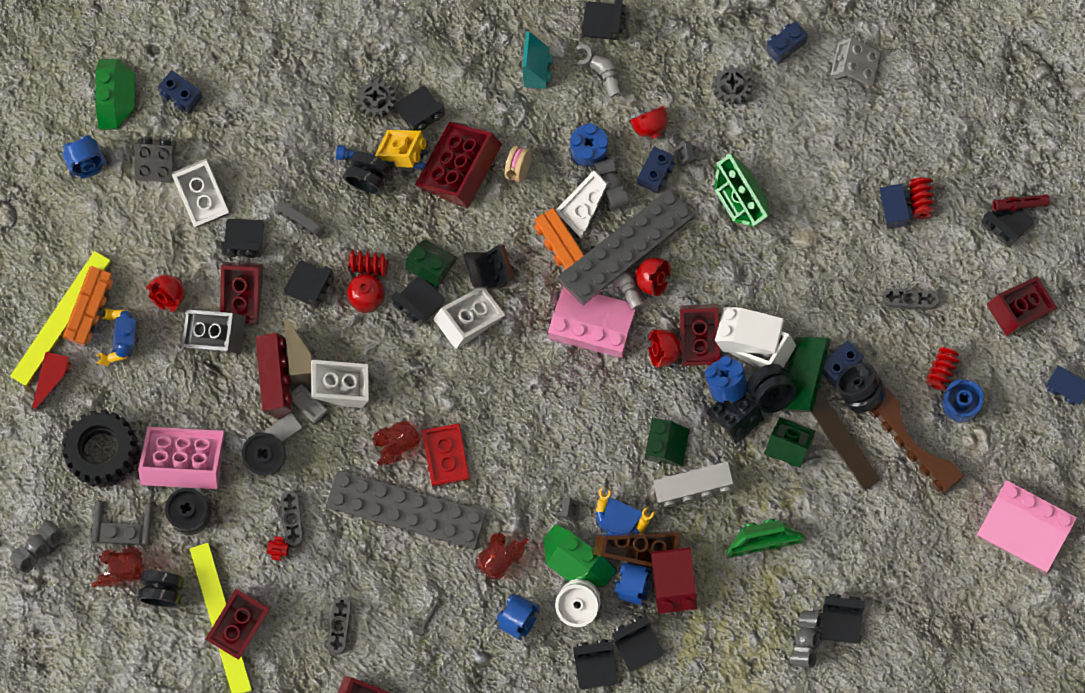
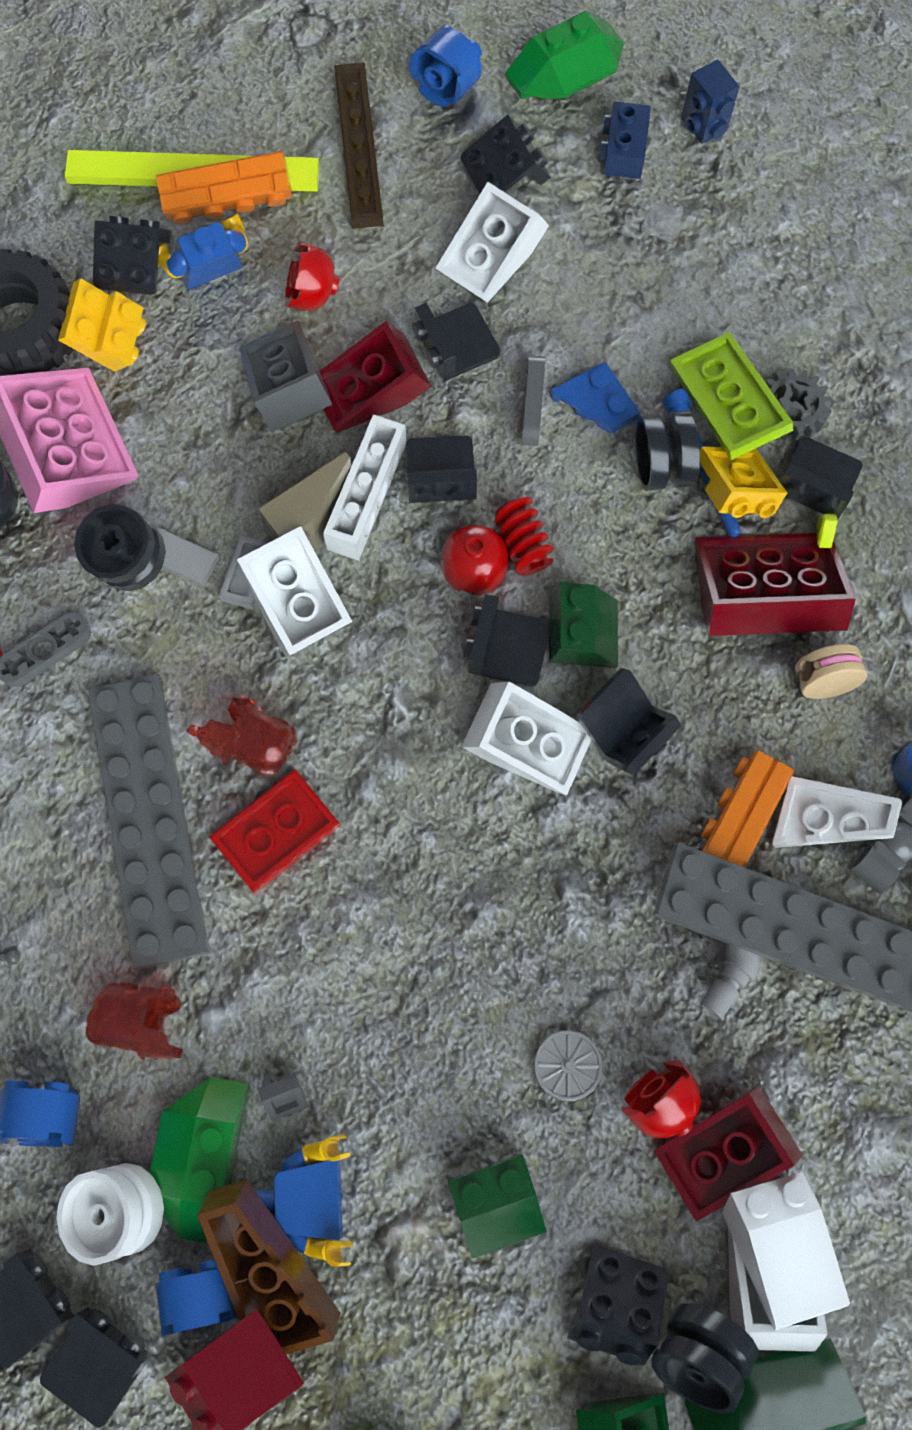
camera: 55 degrees right, 0 degrees up
red slope [31,352,71,410] -> none
dark red slope [255,332,293,419] -> none
bright pink slope [548,286,636,358] -> none
red cylinder [635,257,671,296] -> none
light grey wedge [653,461,741,508] -> none
blue brick [705,356,747,403] -> none
none -> yellow plate [58,278,146,372]
none -> black bracket [93,216,171,295]
none -> white brick [323,414,406,561]
none -> dark brown tile [334,62,384,229]
none -> light grey wheel [534,1030,603,1101]
none -> blue wing [550,362,640,434]
none -> lime plate [670,331,793,460]
none -> dark blue brick [681,59,740,144]
none -> neon yellow tile [816,513,838,548]

